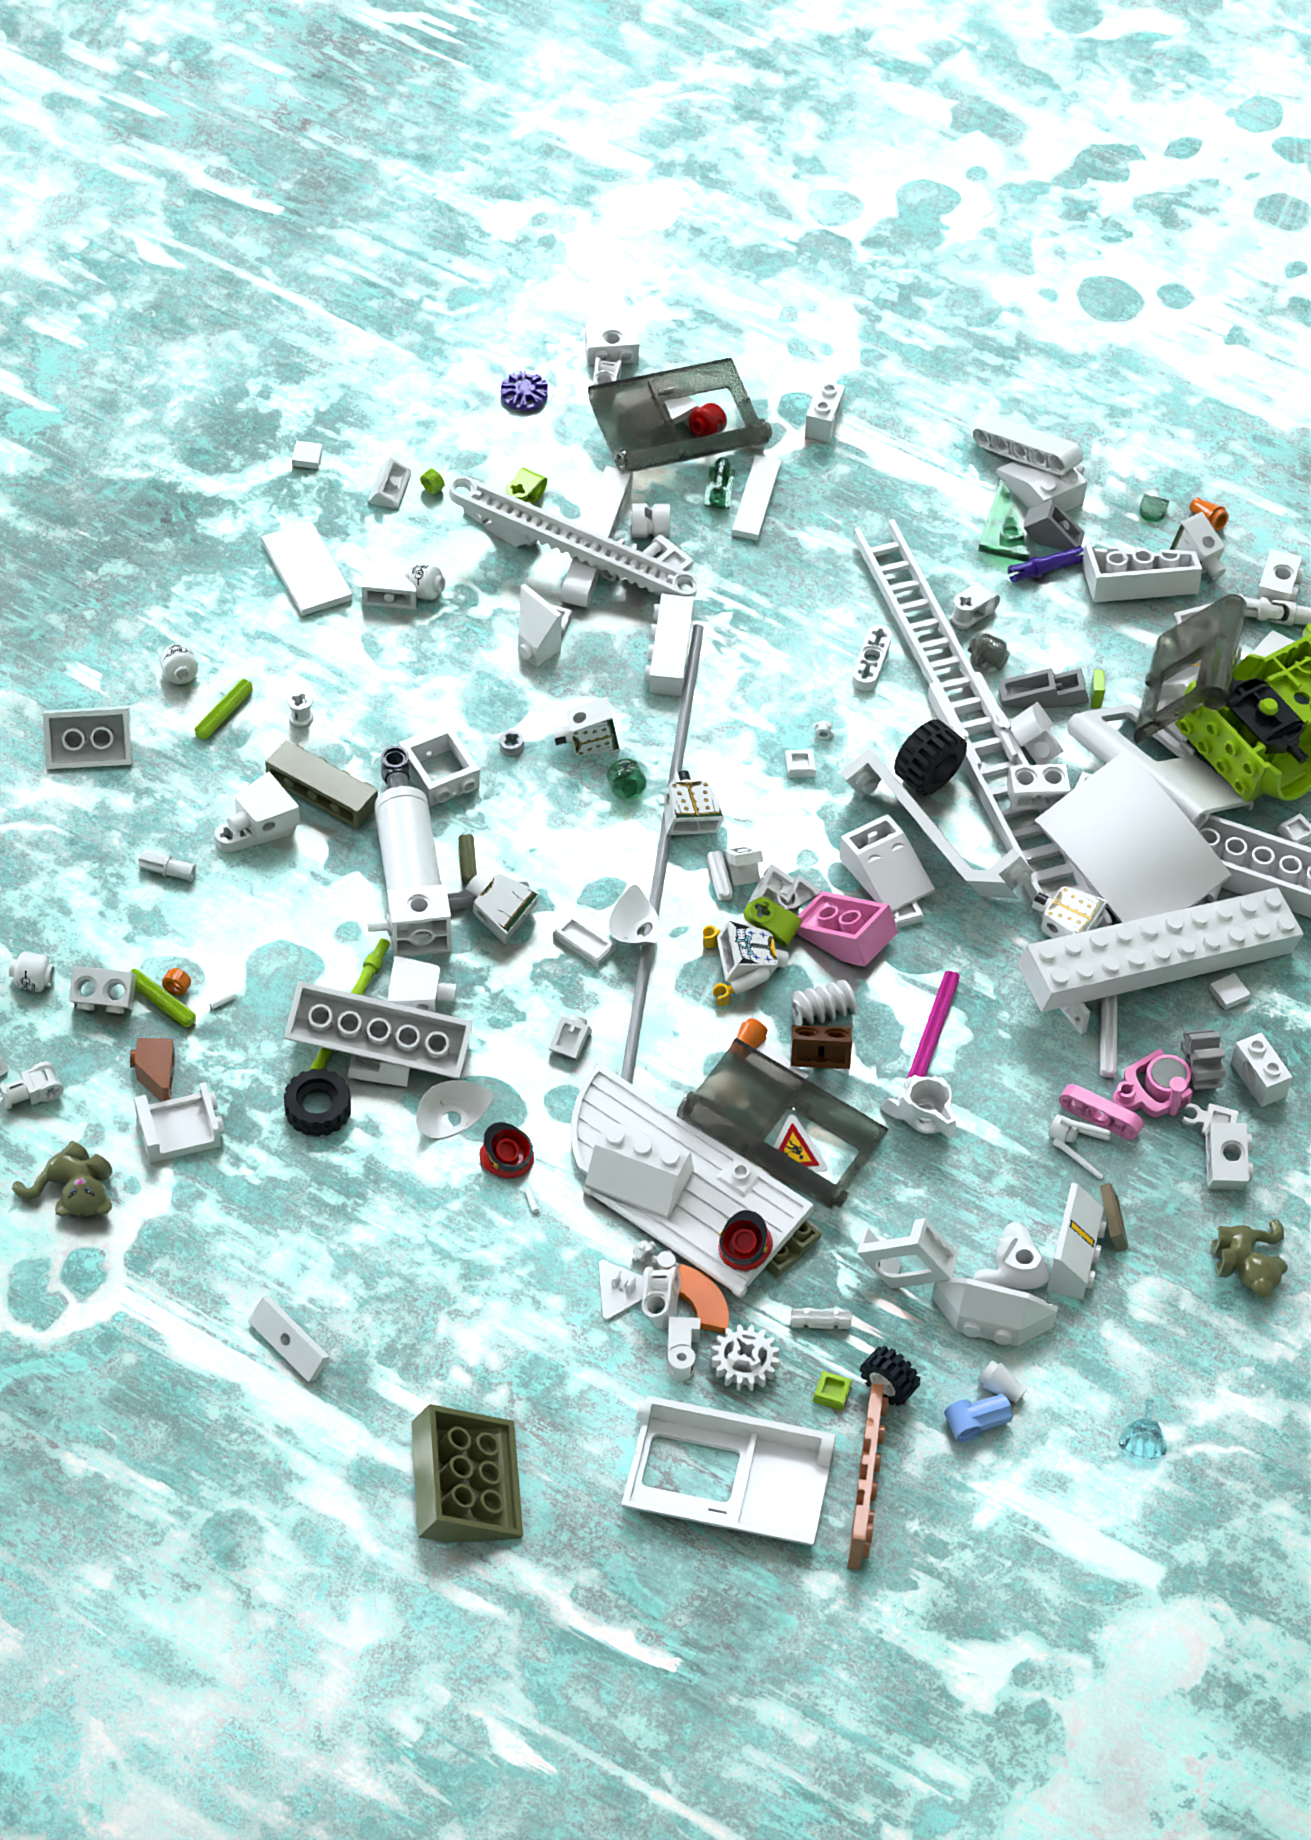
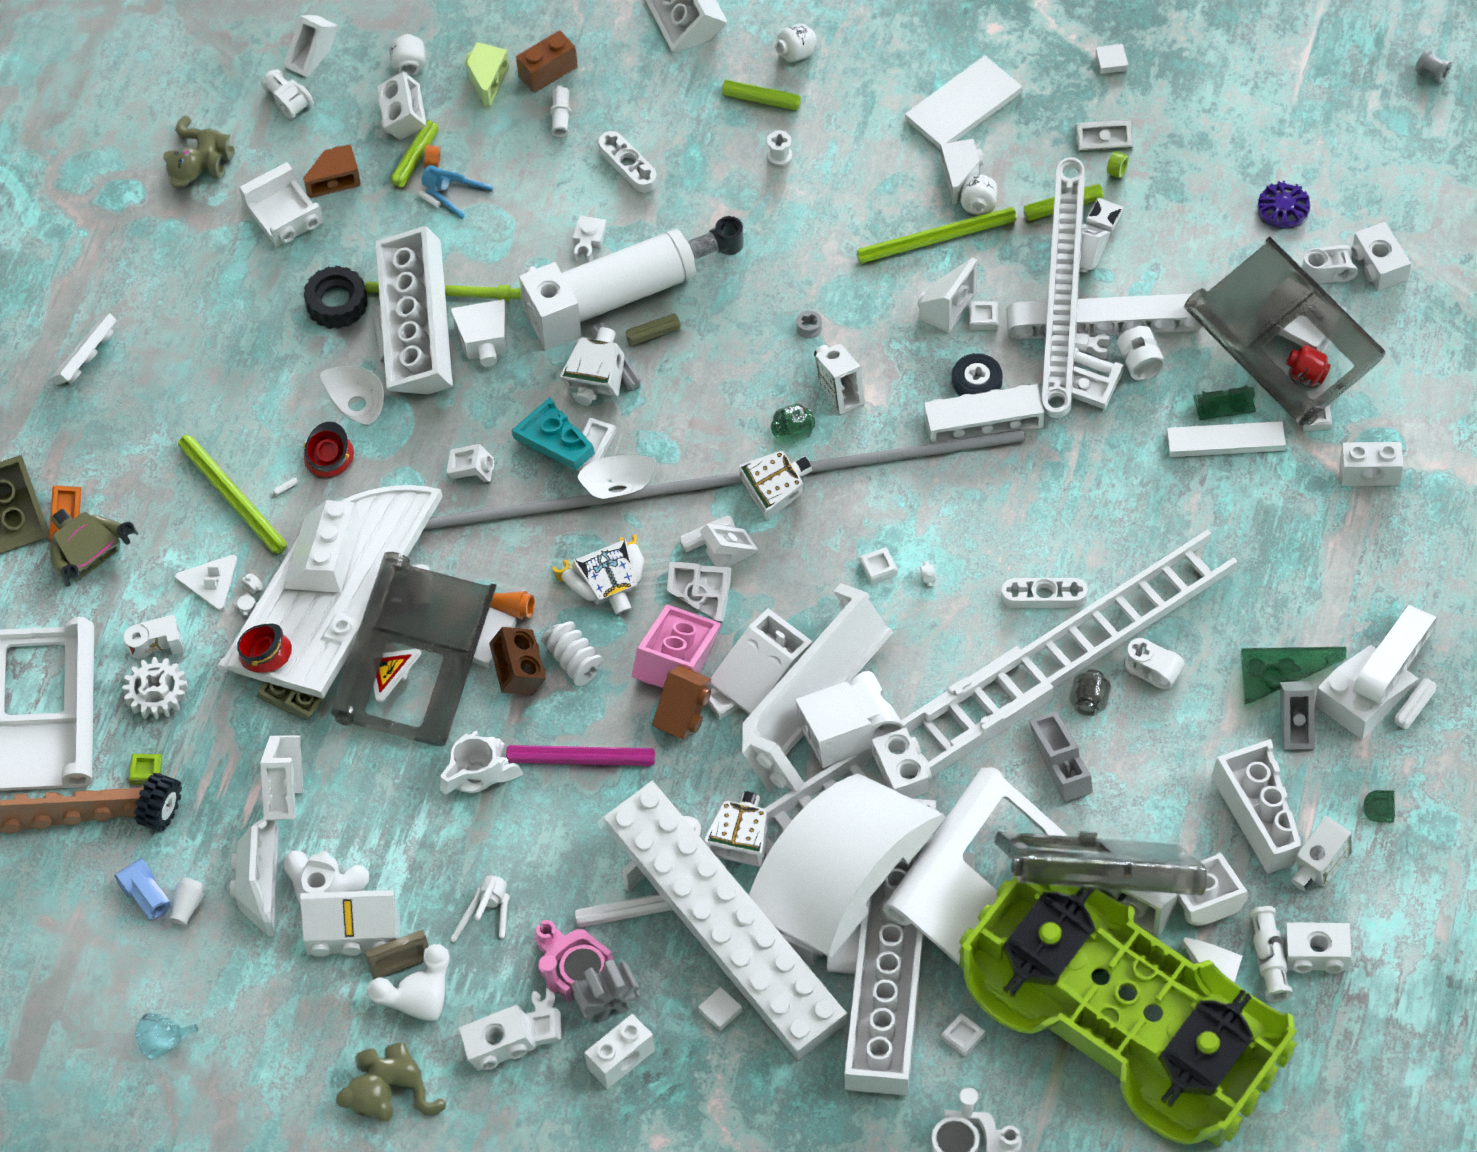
camera: 80 degrees right, 5 degrees up
white torso [227,772,300,839] -> none
brick [265,740,378,829] -> none
white window [399,723,480,807] -> none
piece [506,467,548,505] -> none
white piece [642,1267,681,1329] -> none
orange tile [678,1264,729,1334] -> none
lime piece [744,897,802,947] -> none
white axle [790,1309,852,1329] -> none
black tyre [894,719,967,796] -> none
dark purple pin [1007,546,1084,583] -> none
white brick [1010,701,1064,765] -> none
bright pink beam [1059,1084,1144,1140] -> none
tile [1090,669,1105,708] -> none
orange cone [1189,497,1229,531] -> none
none -> orange plate [49,485,82,542]
none -> olive torso [50,509,139,587]
none -> lime axle [178,434,287,555]
none -> white head [367,944,450,1021]
none -> dark azure plant [421,165,494,218]
none -> yellowish green slope [465,42,509,107]
none -> teal wing [511,397,595,471]
none -> dark orange brick [516,30,578,93]
none -> white plate [573,215,607,263]
none -> white piece [573,386,597,406]
none -> dark orange brick [651,665,711,740]
none -> white piece [795,671,904,768]
none -> lime axle [856,207,1017,263]
none -> black bush [952,353,1003,396]
none -> lime axle [1023,184,1104,221]
none -> light grey bush [1415,49,1452,83]

